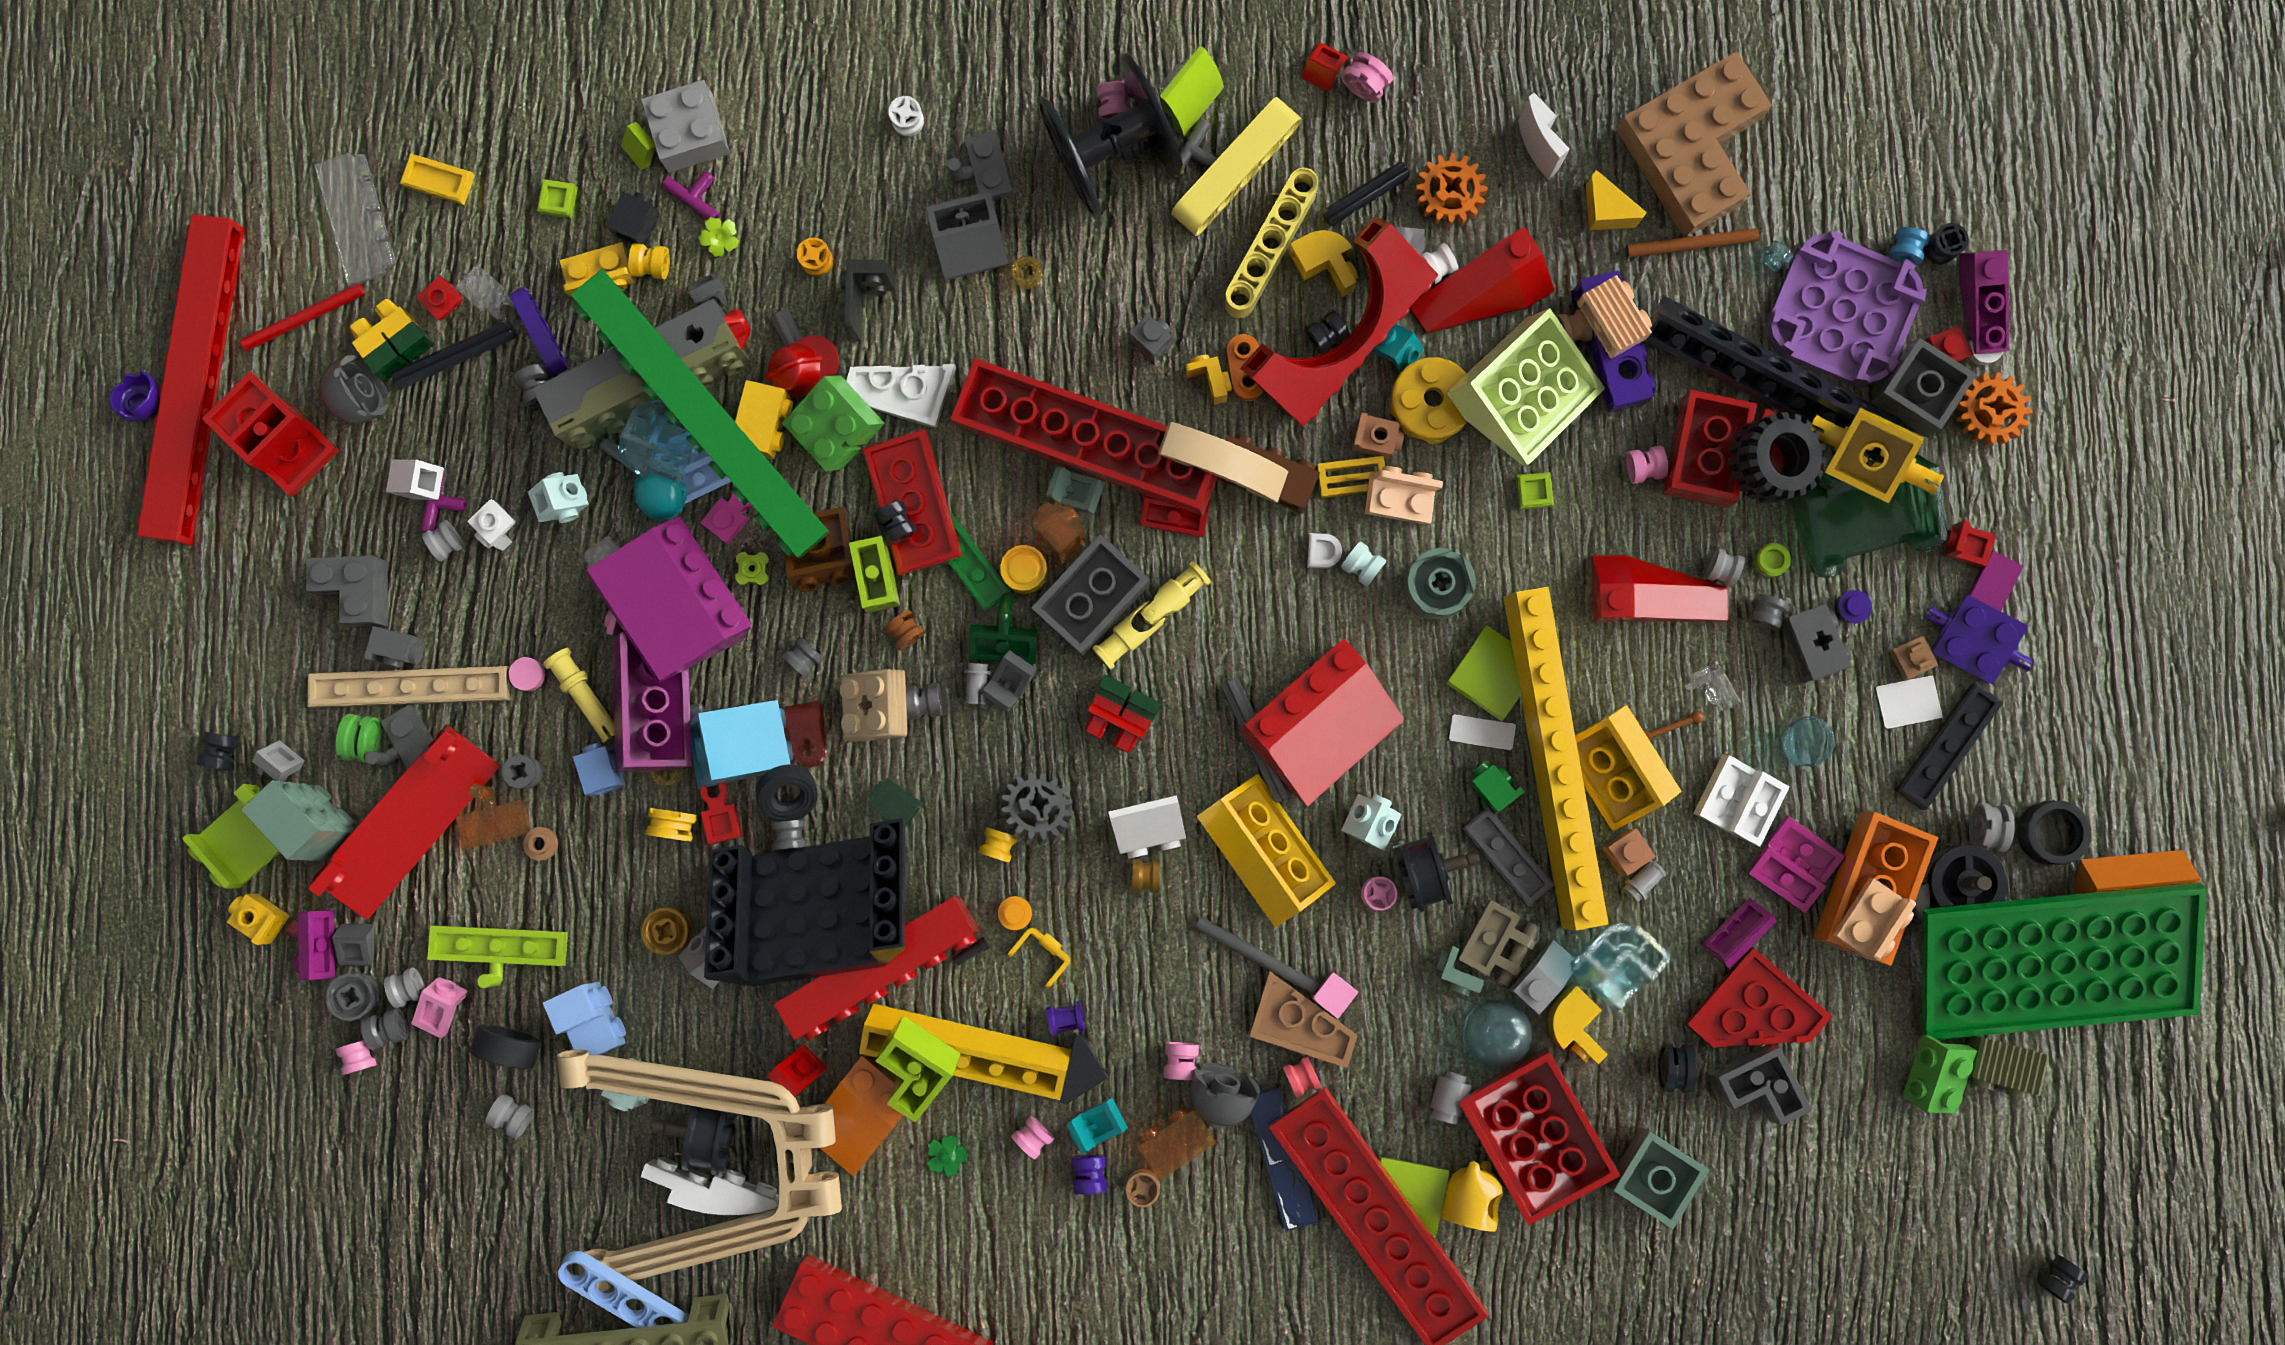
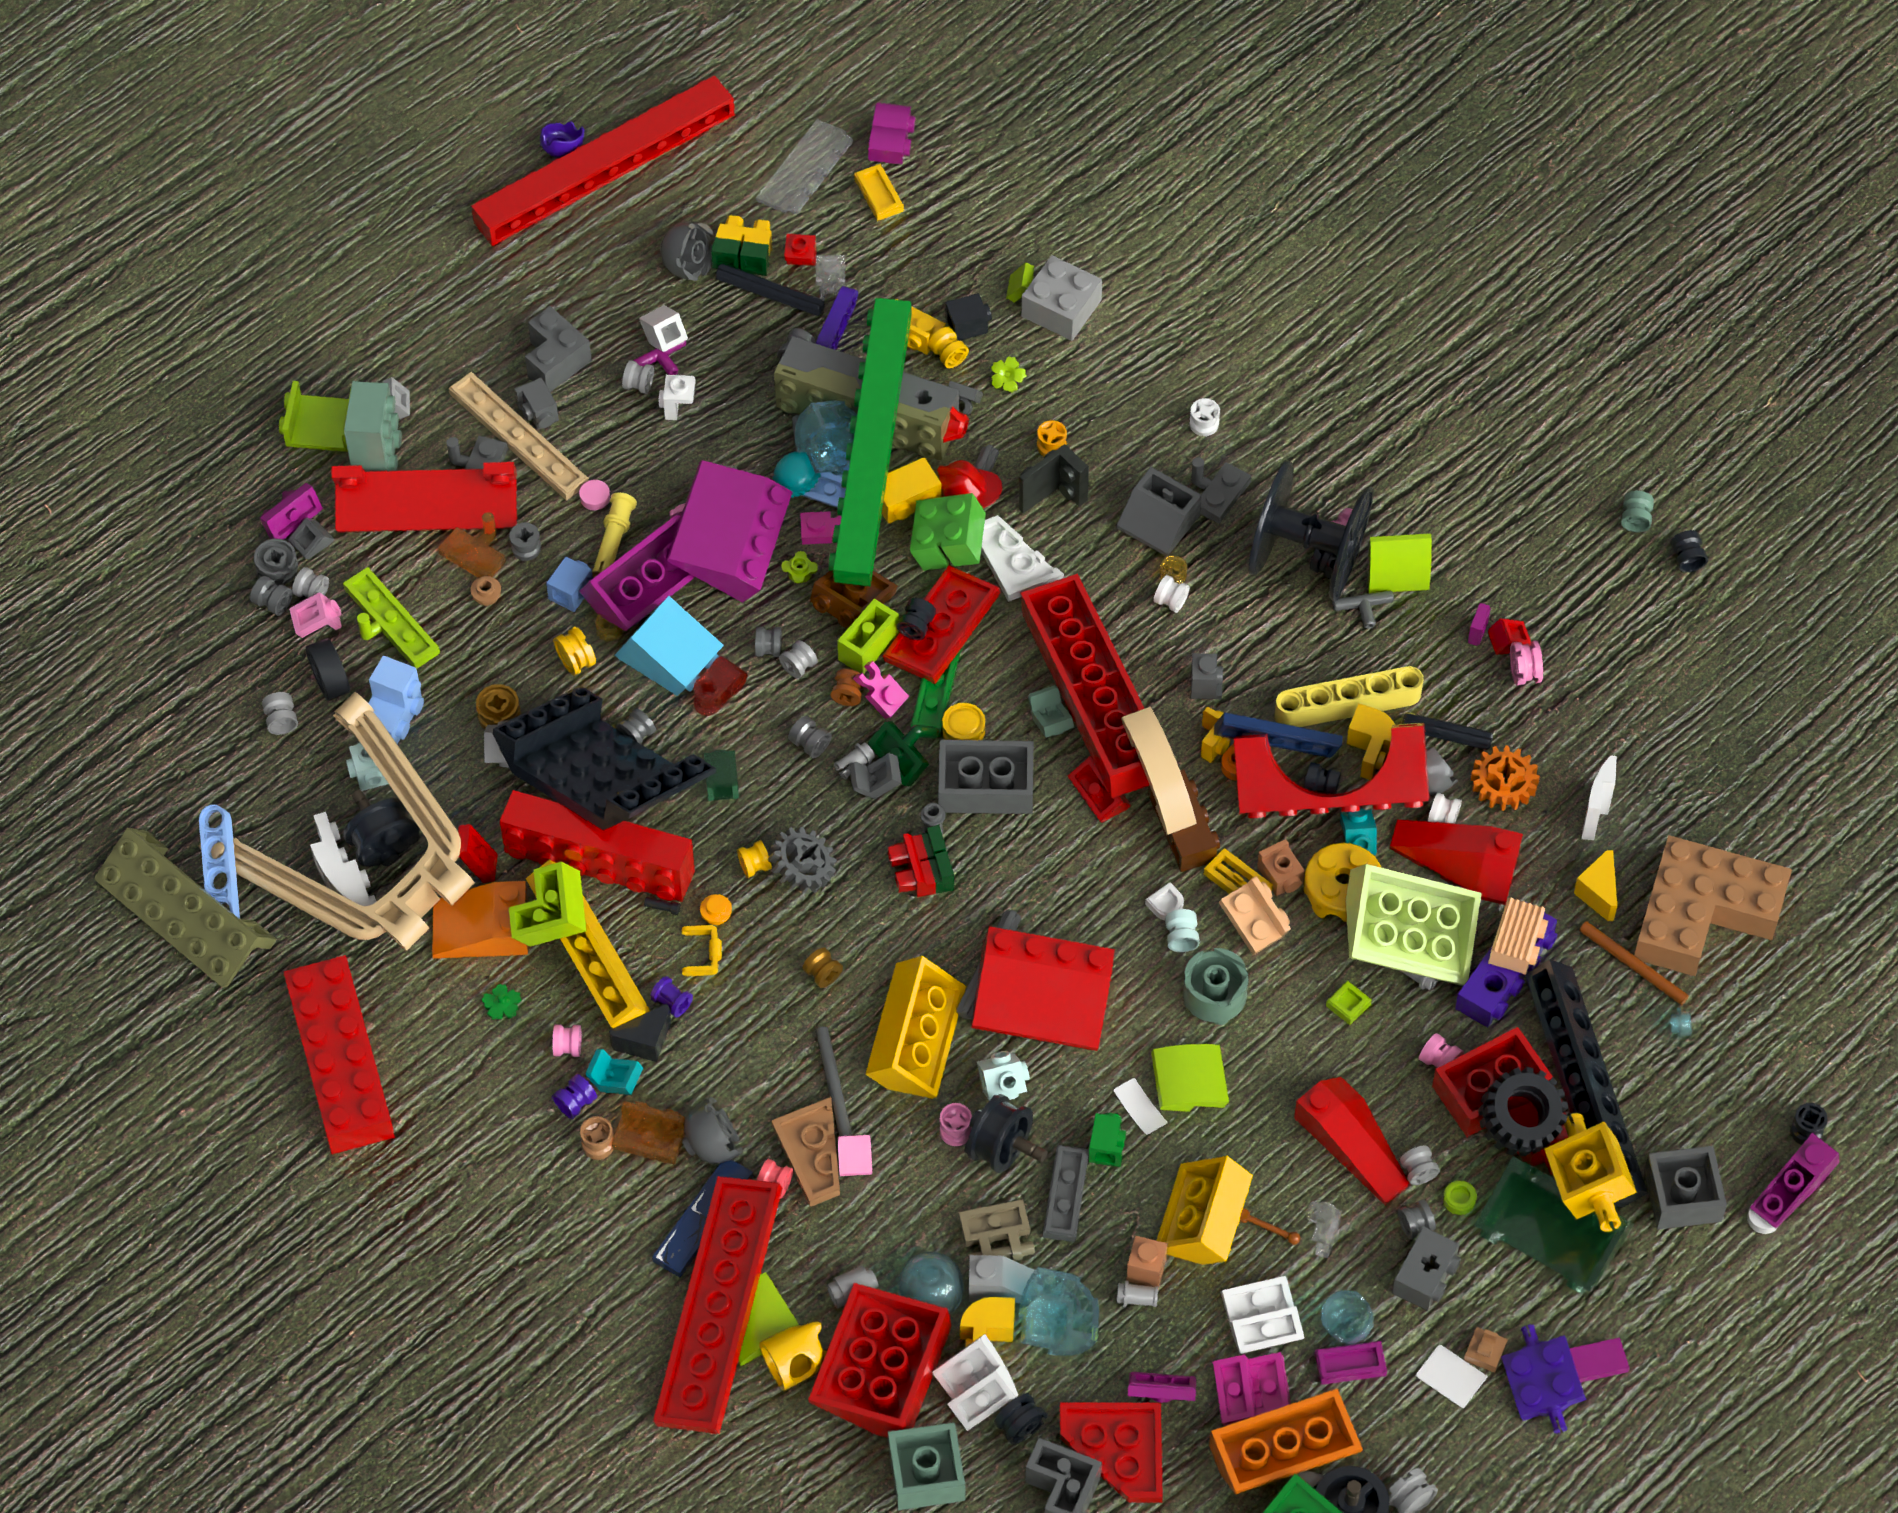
camera: 40 degrees right, 25 degrees down
black wheel [196,731,239,771] -> none
red bracket [201,371,340,497] -> none
yellow brick [227,894,290,945] -> none
red bar [240,283,366,351] -> none
bright pink wheel [335,1040,377,1075] -> none
bright green wheel [336,714,381,763] -> none
light aqua brick [528,472,589,523] -> none
lime tile [537,179,578,219] -> none
magenta piece [661,171,719,220] -> none
red plate [700,782,743,845] -> none
black tyre [756,764,818,822] -> none
tan brick [840,669,907,742] -> none
clear orange brick [1032,501,1087,563] -> none
light yellow piece [1091,560,1211,670] -> none
white slope [1109,795,1186,859] -> none
bright pink wheel [1163,1042,1199,1080] -> none
light yellow beam [1171,97,1302,236] -> none
sand green bracket [1435,945,1485,996] -> none
yellow brick [1503,587,1609,930] -> none
medium nougat wheel [1556,309,1592,342] -> none
medium lavender tile [1766,230,1927,387] -> none
light nougat bracket [1832,878,1916,961] -> none
dark purple plate [1837,590,1872,624] -> none
dark azure wheel [1889,227,1930,265] -> none
black tile [1895,682,2004,810] -> none
red plate [1925,325,1974,362] -> none
red bracket [1943,520,1996,568] -> none
orange gear [1955,372,2033,446] -> none
none -> light grey wheel [779,640,818,679]
none -> plate [853,661,909,719]
none -> magenta brick [868,102,916,165]
none -> dark grey pin [920,803,946,835]
none -> white slope [932,1334,1018,1431]
none -> white wheel [1154,575,1190,613]
none -> dark blue tile [1214,712,1343,758]
none -> magenta tile [1314,1341,1387,1385]
none -> magenta tile [1468,603,1491,646]

